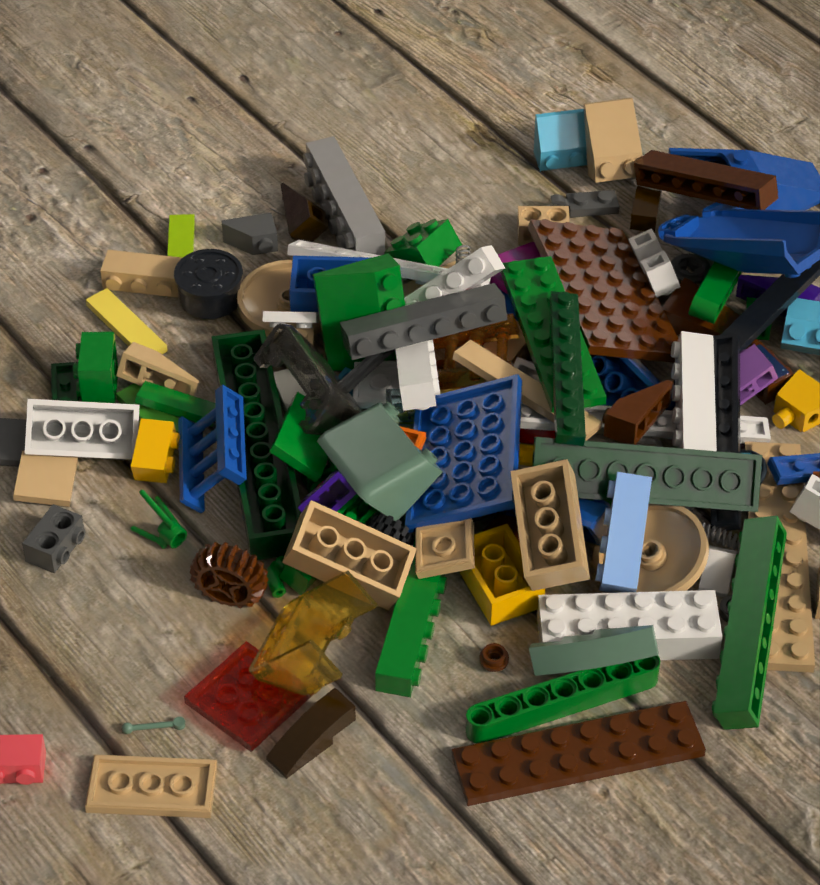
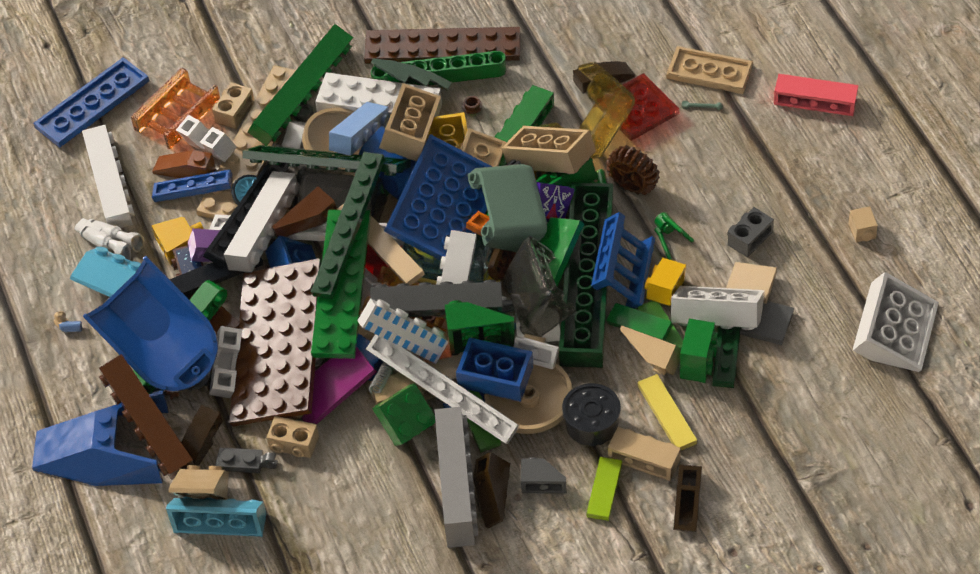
camera: 160 degrees left, 5 degrees up
none -> dark brown slope [673,465,702,532]

